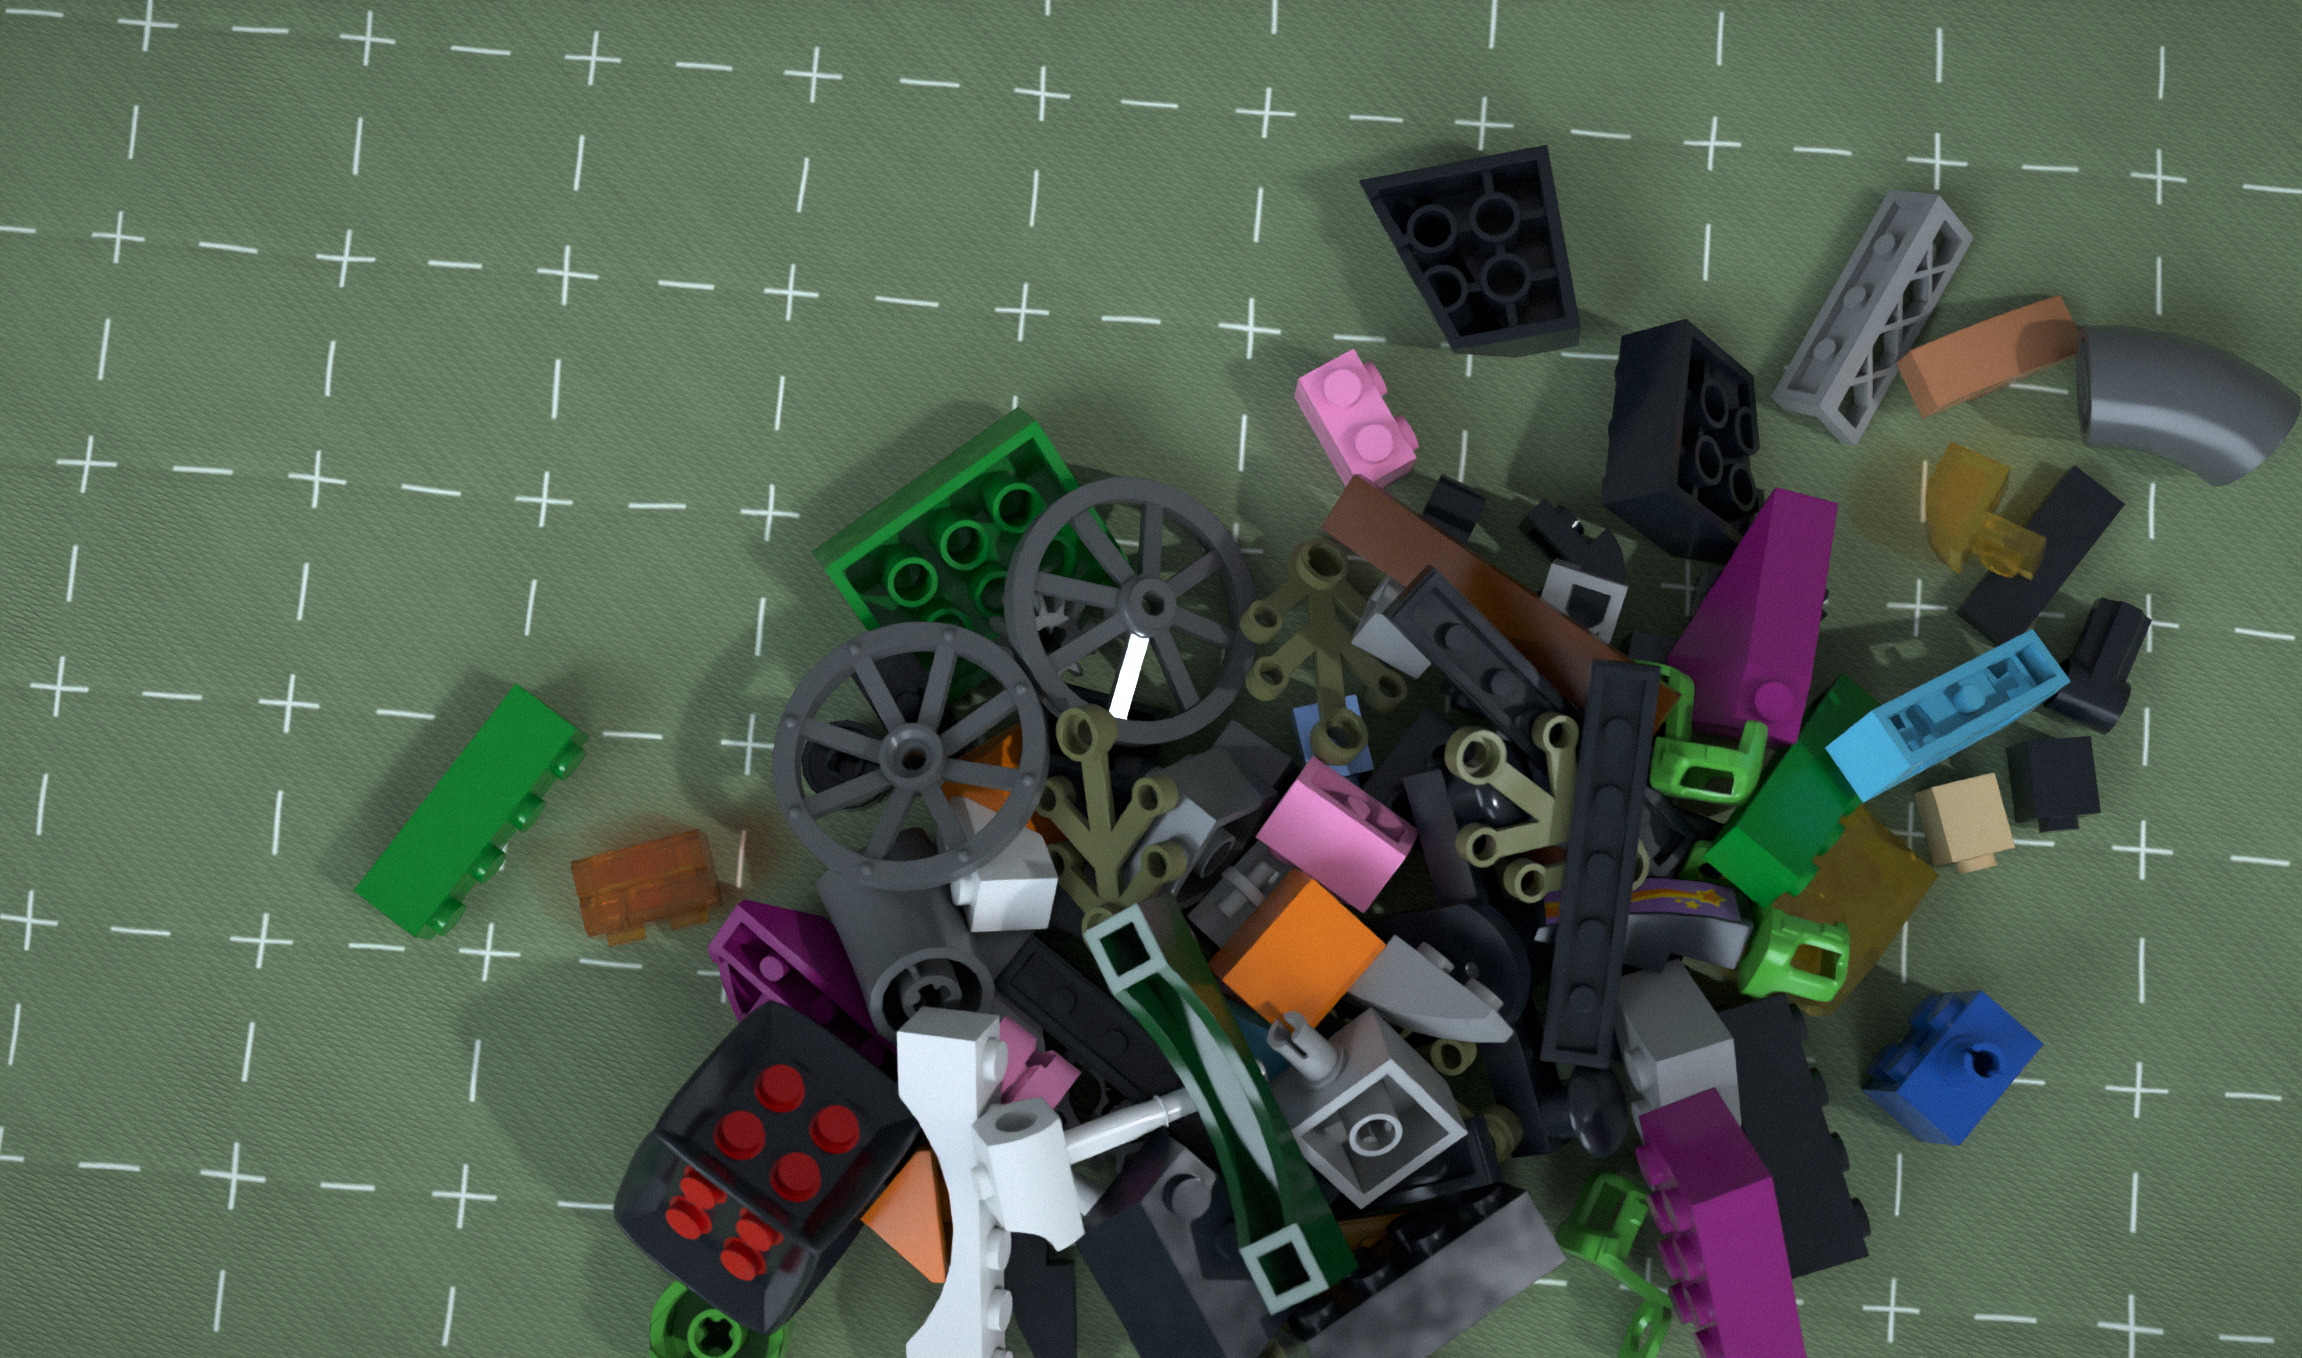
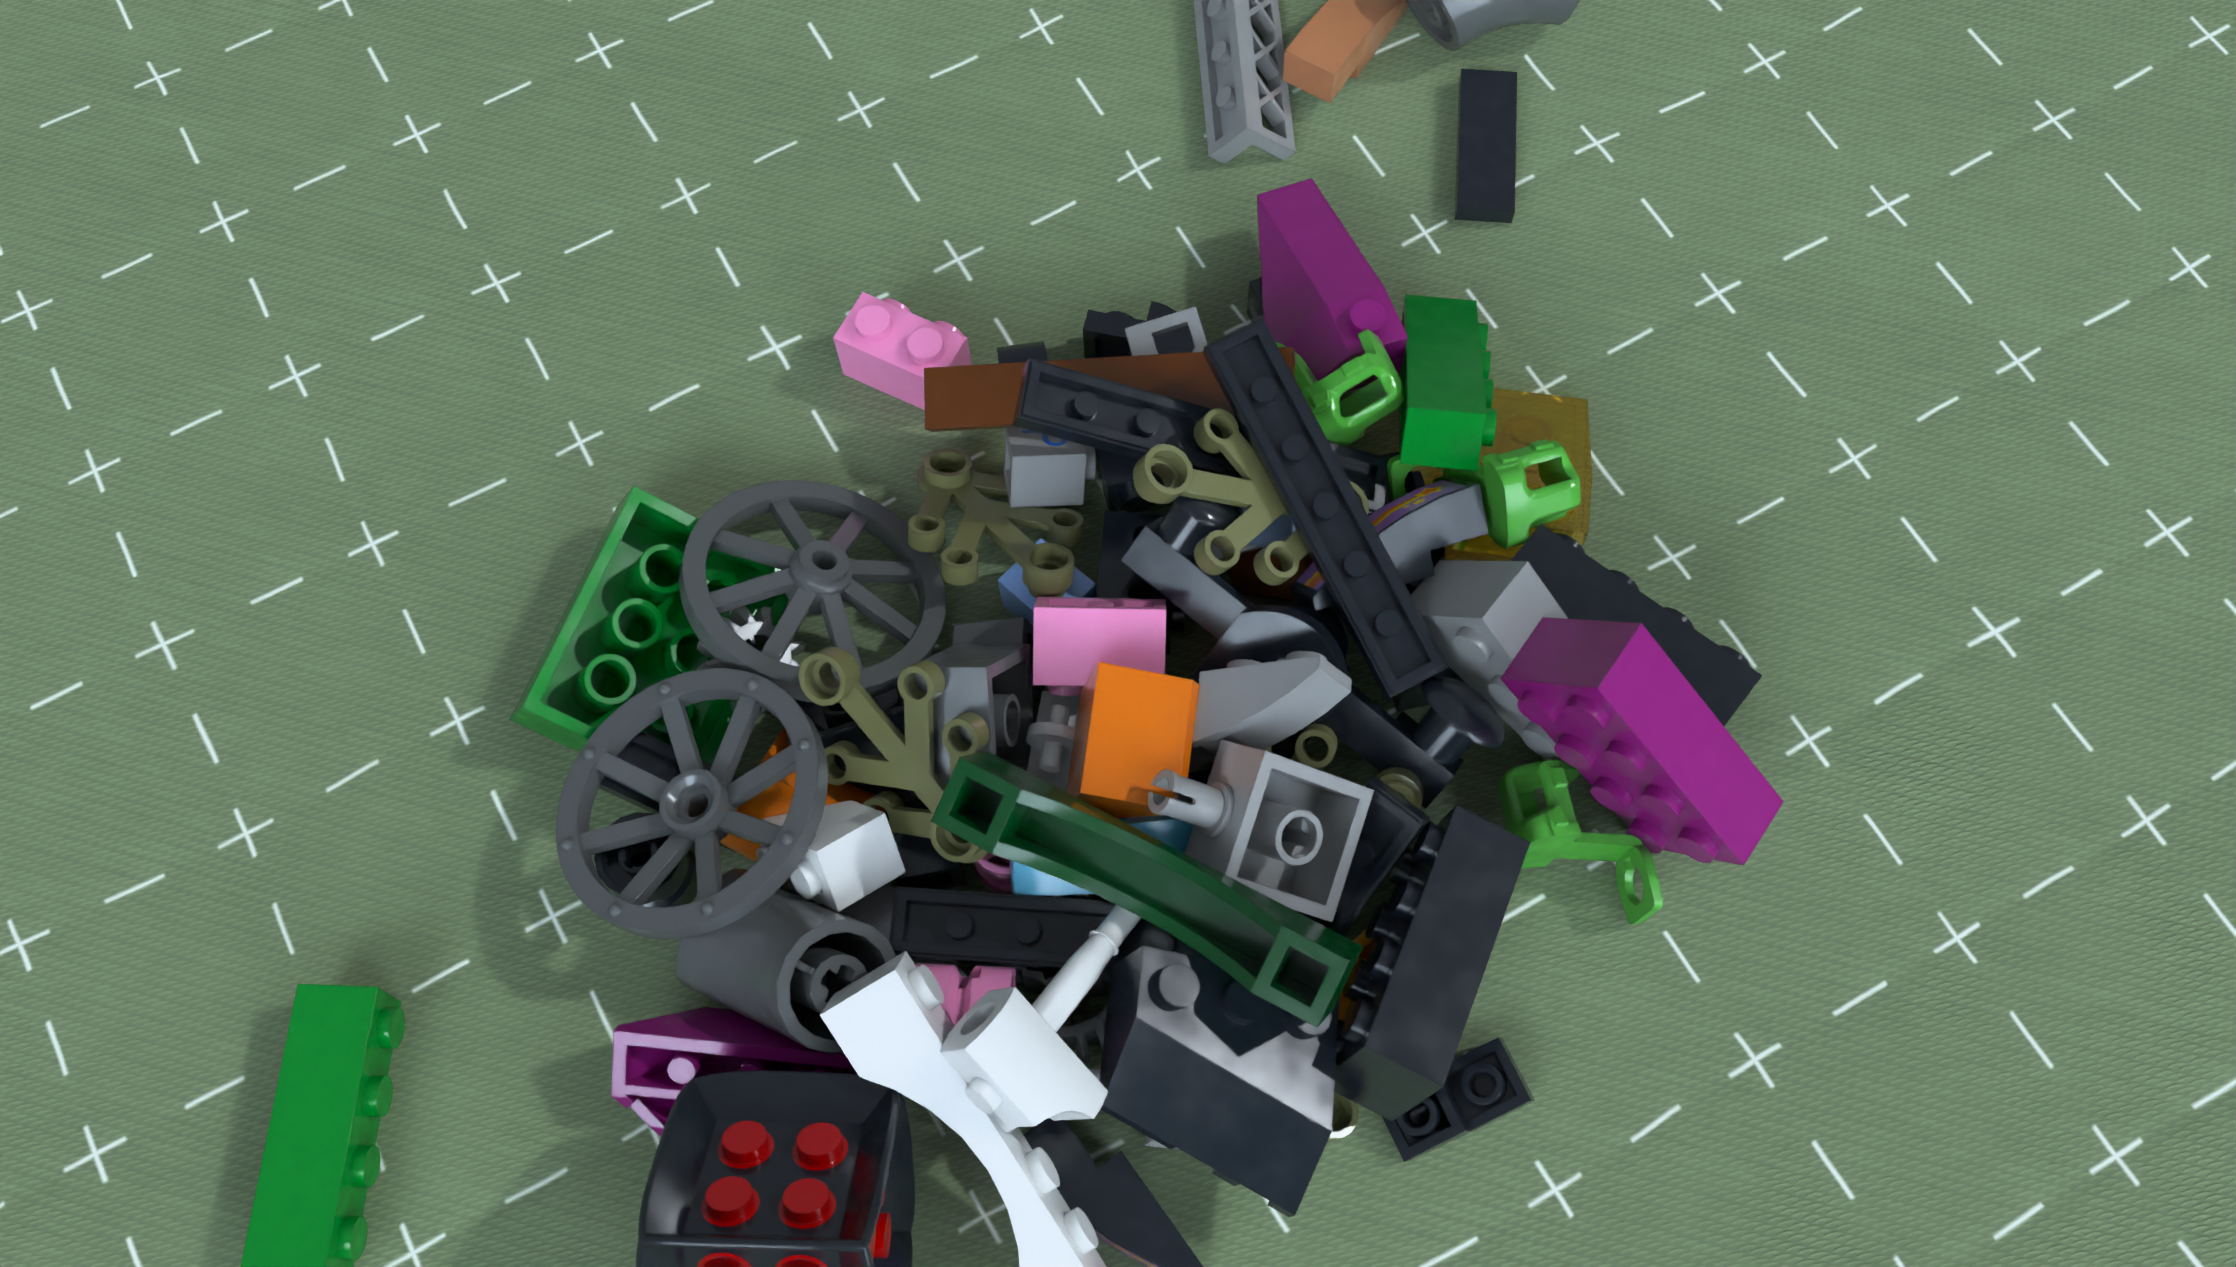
camera: 30 degrees left, 15 degrees down
clear orange brick [571,829,723,948] -> none
orange slope [861,1140,954,1283] -> none
black wedge [1359,145,1581,358] -> none
black wedge [1602,319,1765,565] -> none
medium azure brick [1825,629,2071,803] -> none
blue brick [1861,990,2044,1146] -> none
tan brick [1914,772,2015,875] -> none
clear yellow brick [1925,441,2047,580] -> none
black brick [2006,736,2101,833] -> none
black piece [2043,597,2152,735] -> none

